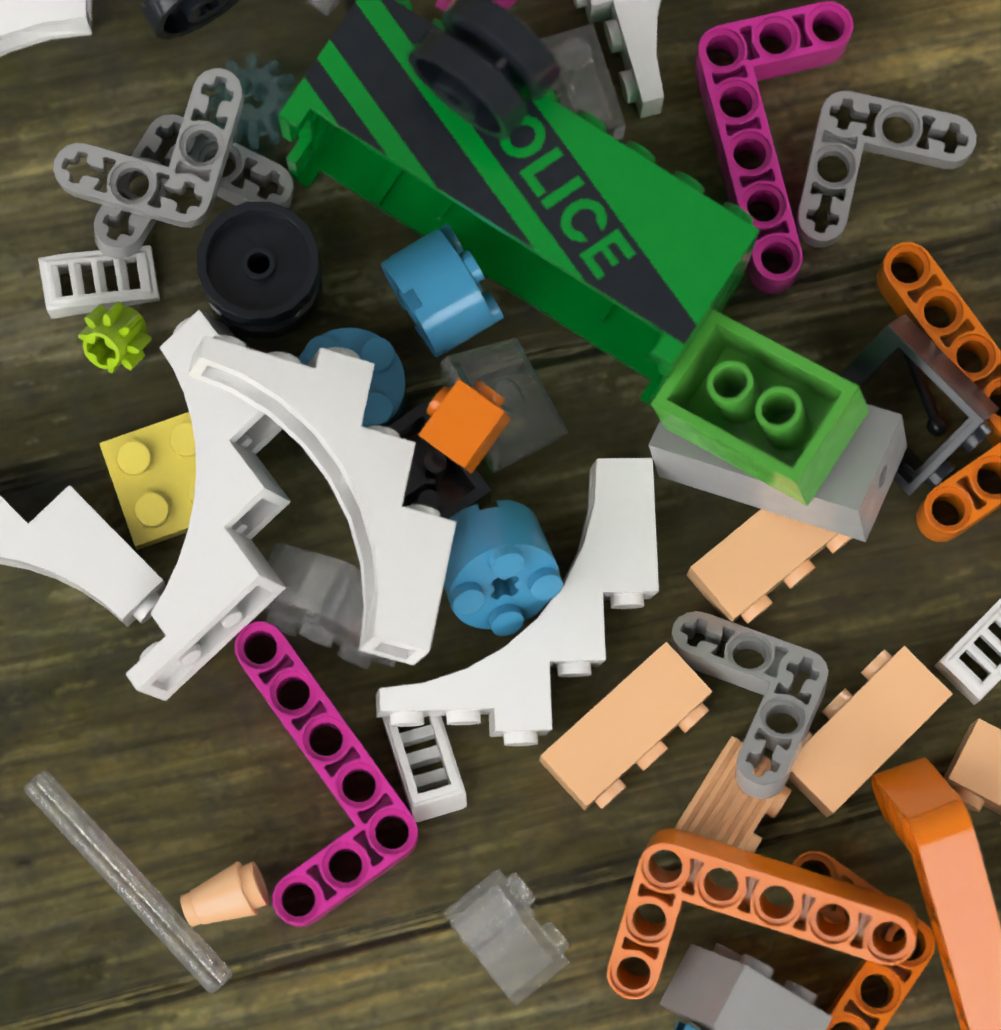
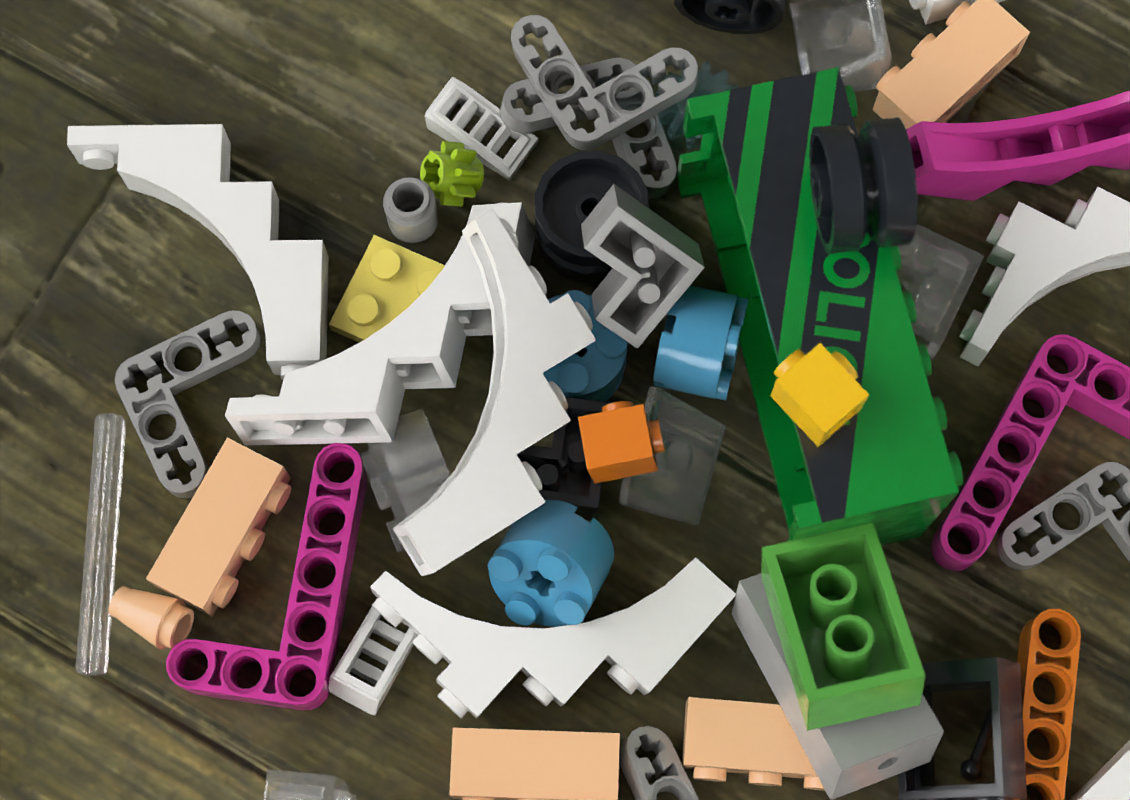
camera: 50 degrees right, 5 degrees down
none -> light grey beam [114,310,261,498]
none -> light nougat brick [146,438,291,617]
none -> light grey brick [383,177,439,243]
none -> light grey brick [581,184,705,349]
none -> yellow brick [771,343,869,447]

